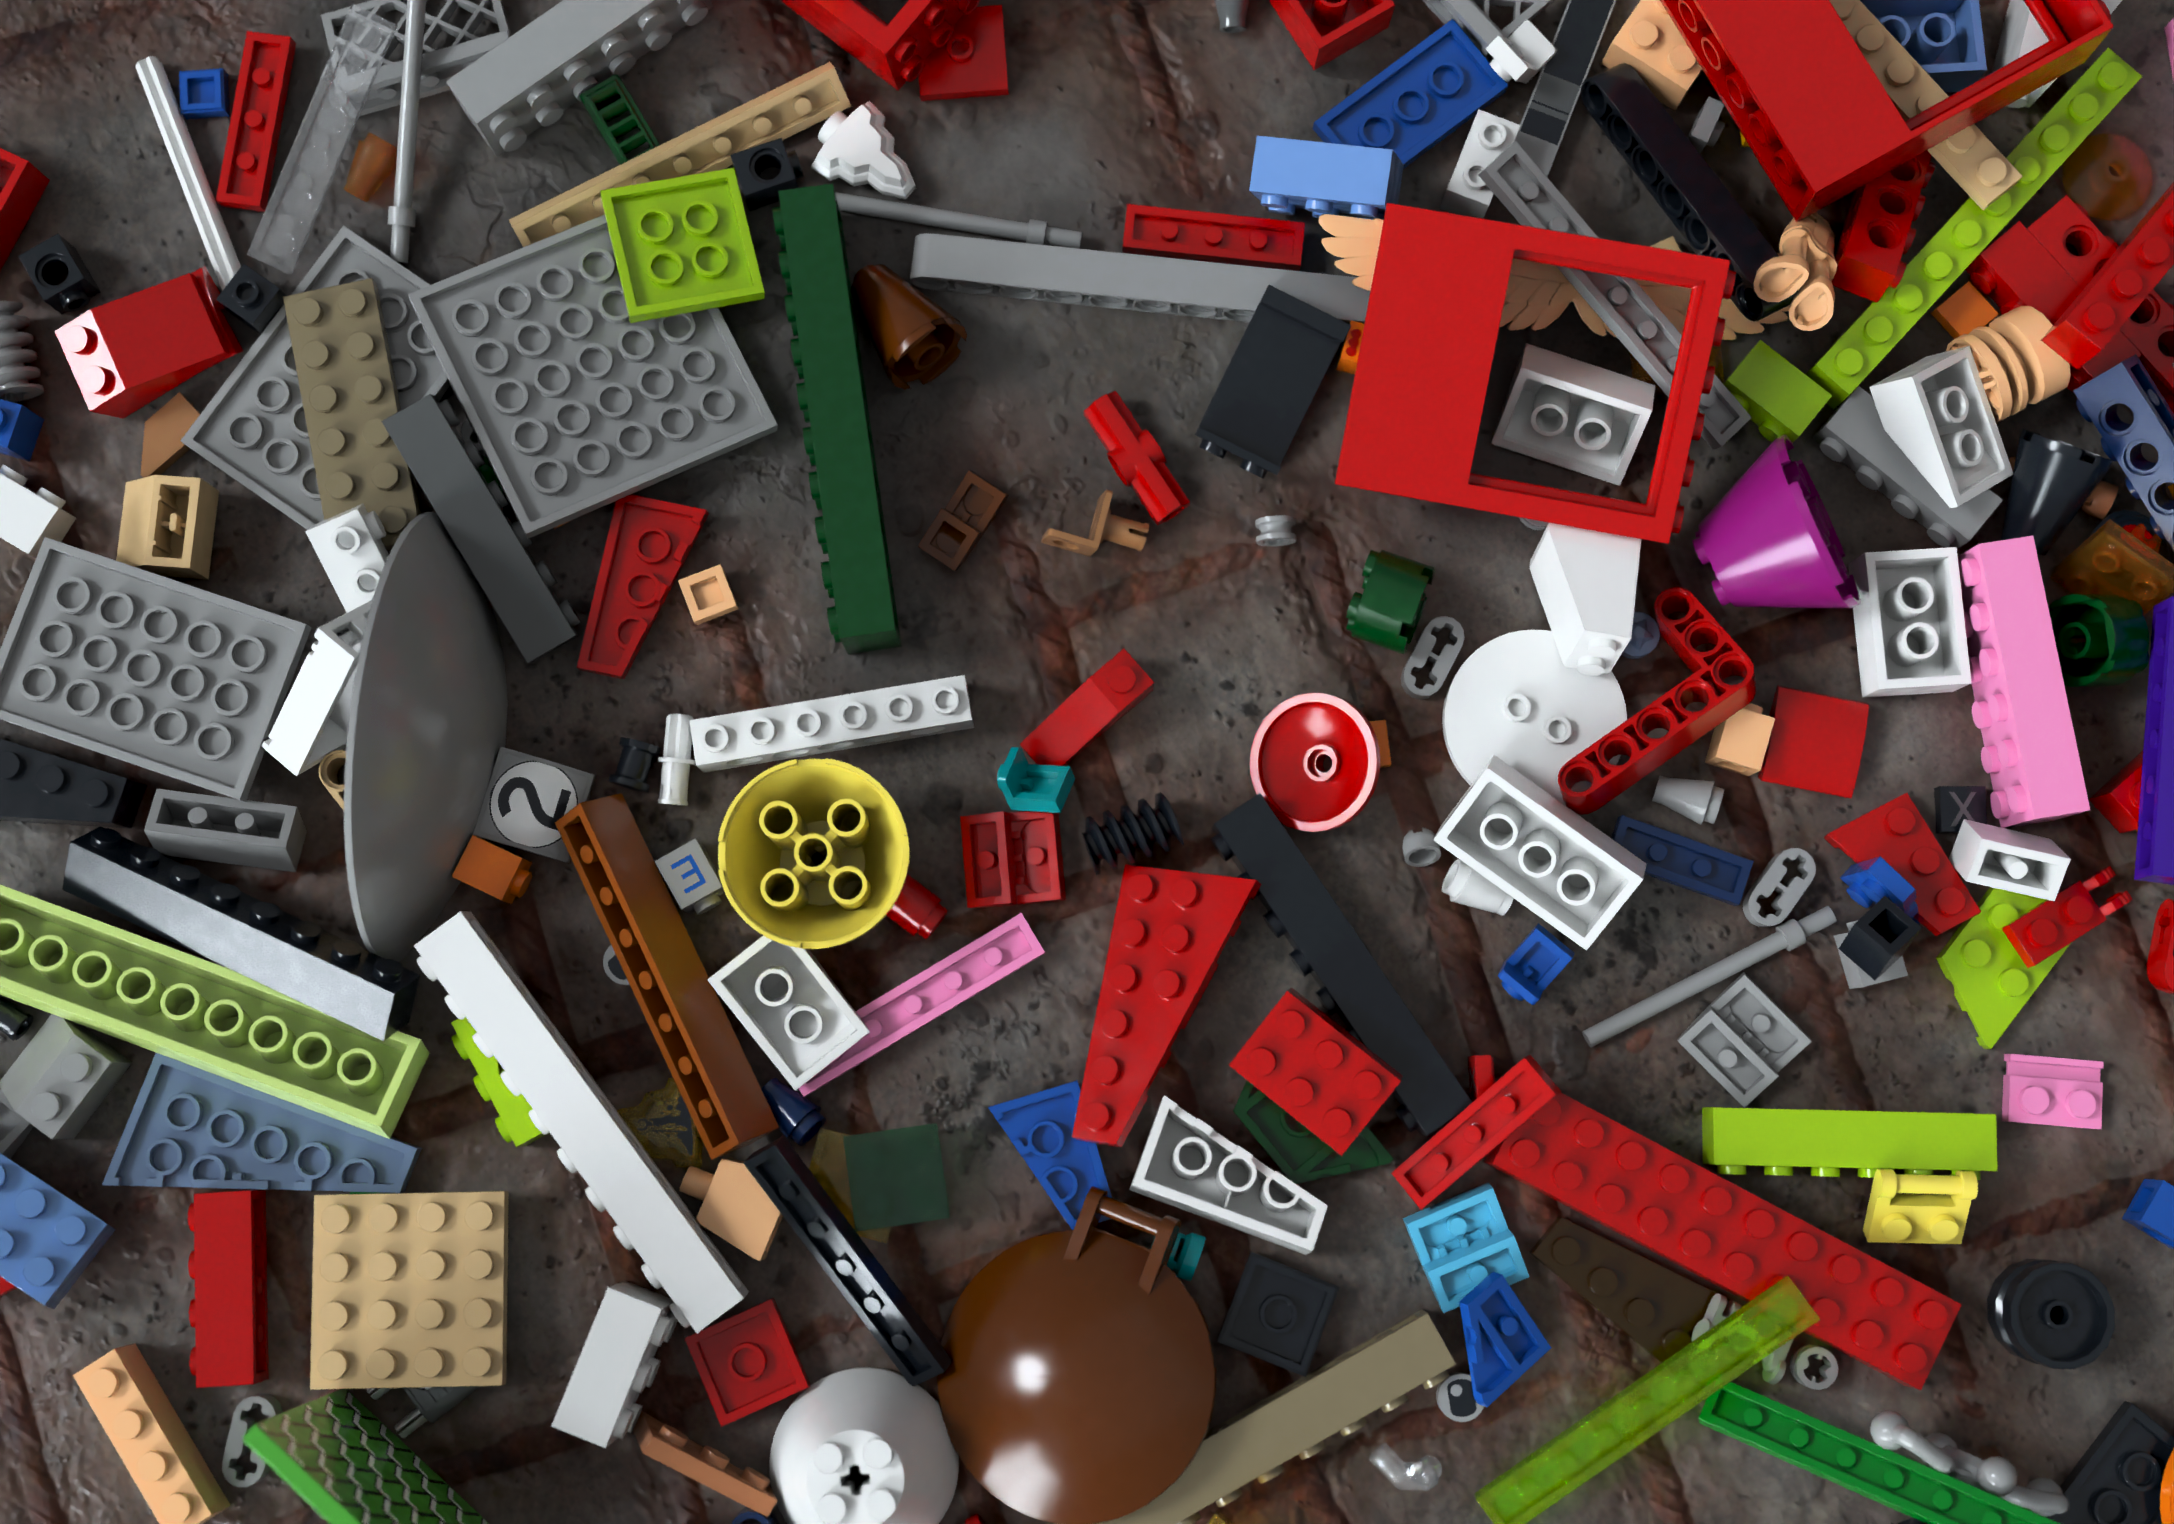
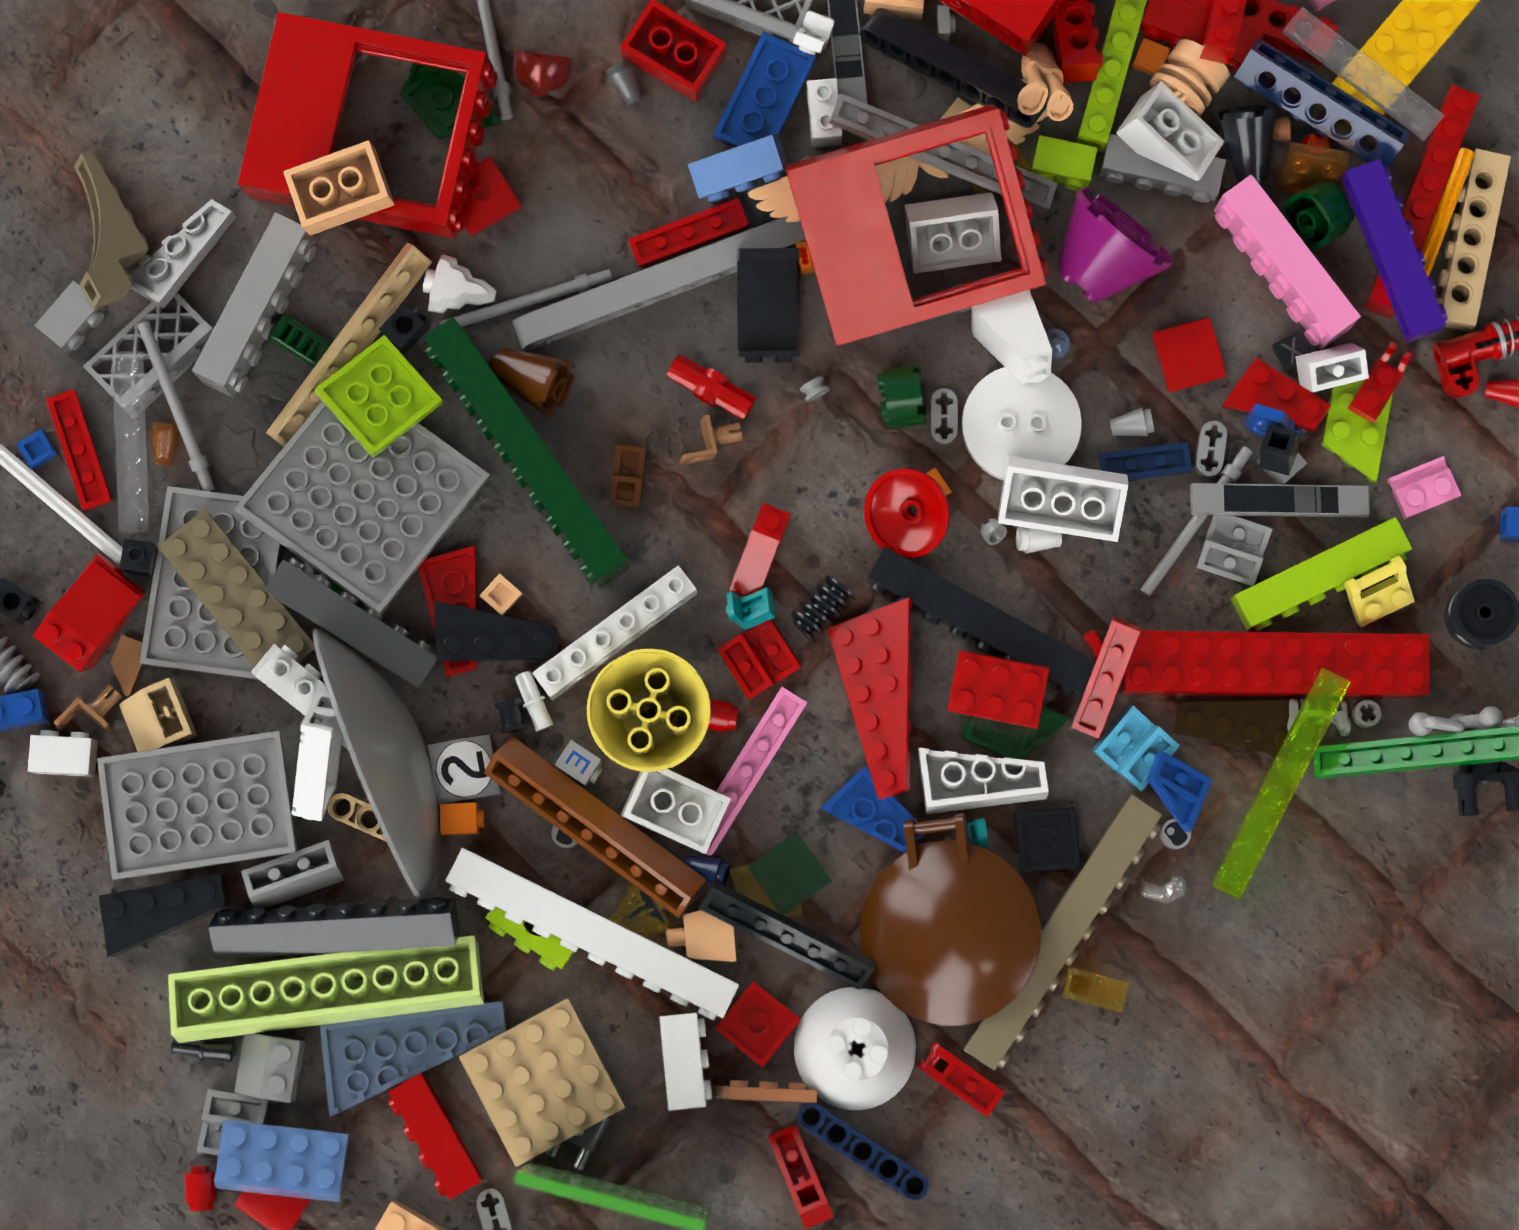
camera: 25 degrees left, 0 degrees up
blue bracket [1498,923,1574,1005] -> none
red beam [1558,587,1756,815] -> none
light nougat brick [1705,703,1775,776] -> none
white brick [1848,547,1972,698] -> none
none -> medium nougat bracket [54,685,122,733]
none -> black wing [433,601,558,663]
none -> tile [1190,483,1370,517]

